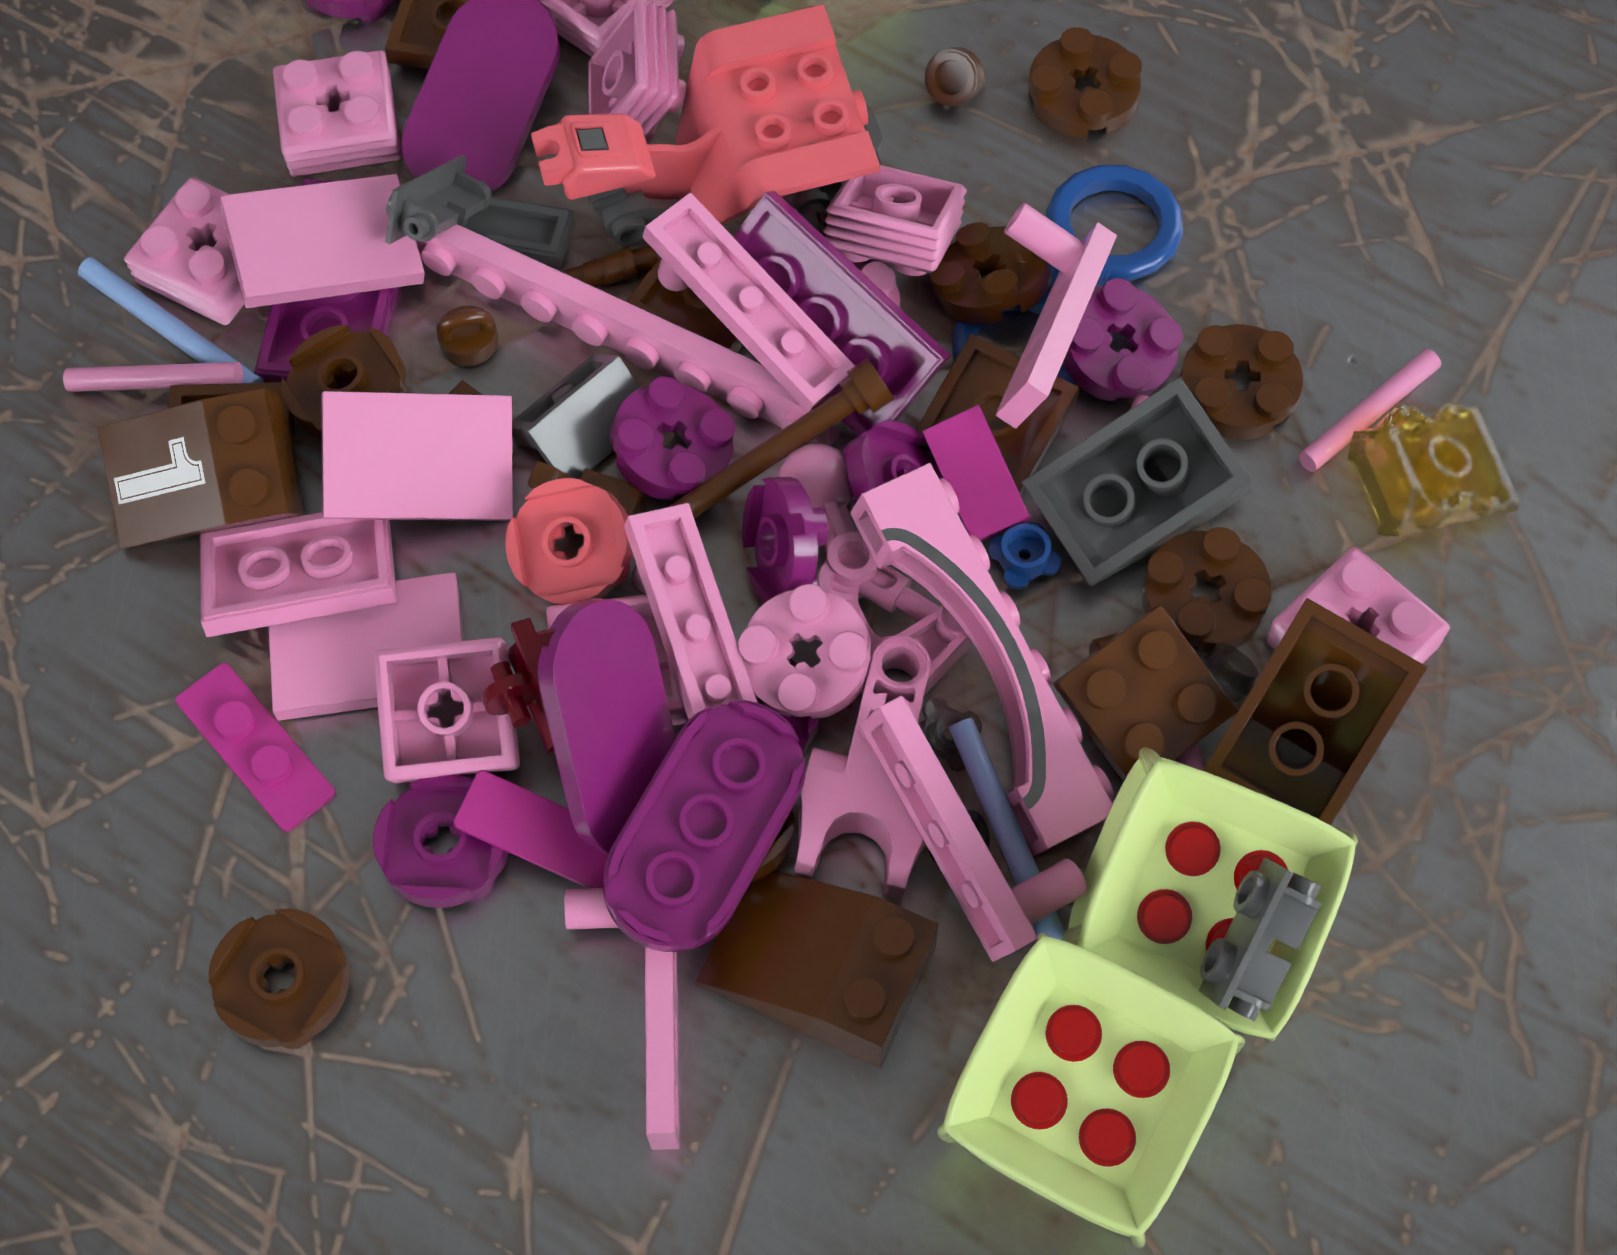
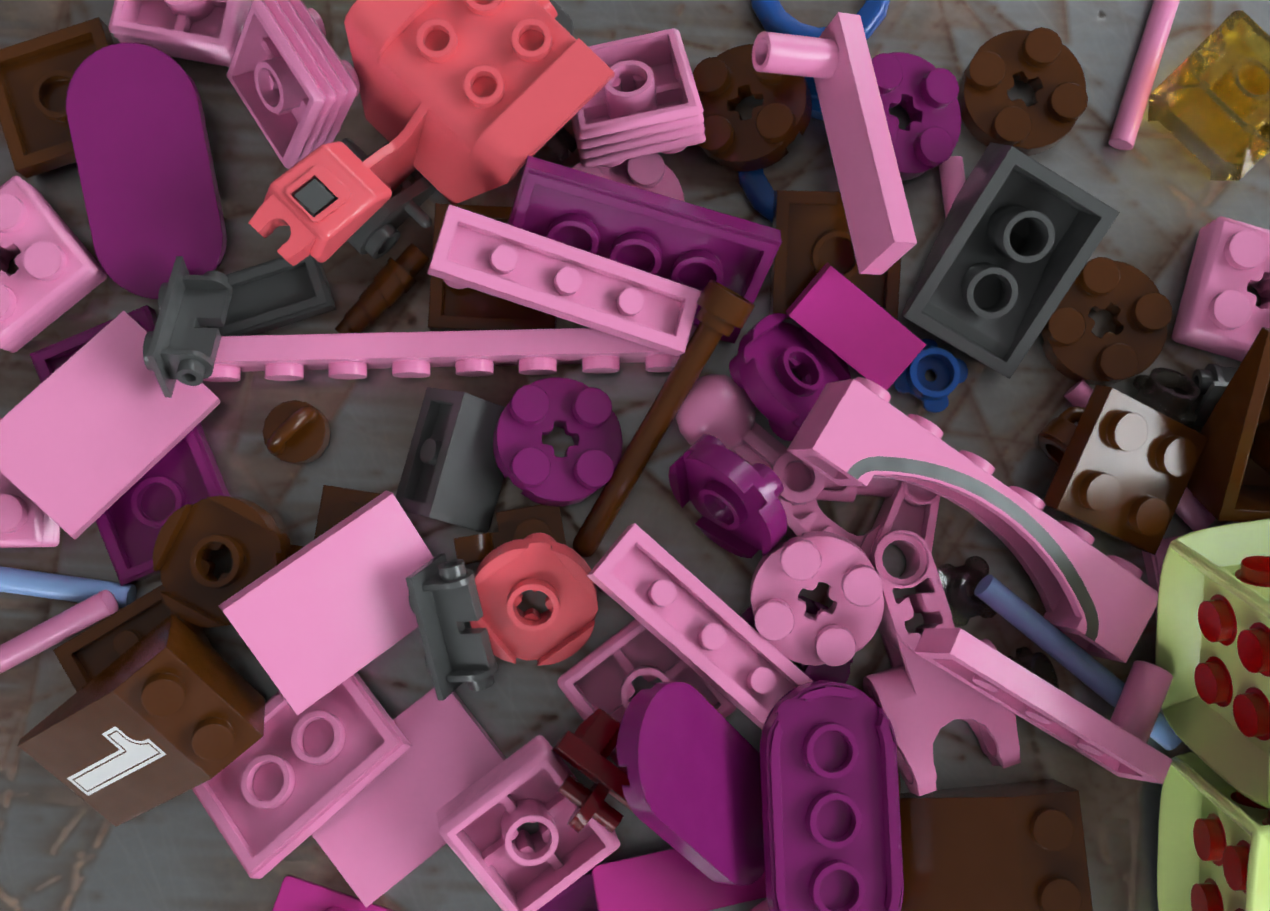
camera: 35 degrees left, 20 degrees up
none -> dark grey hinge [406,553,498,700]

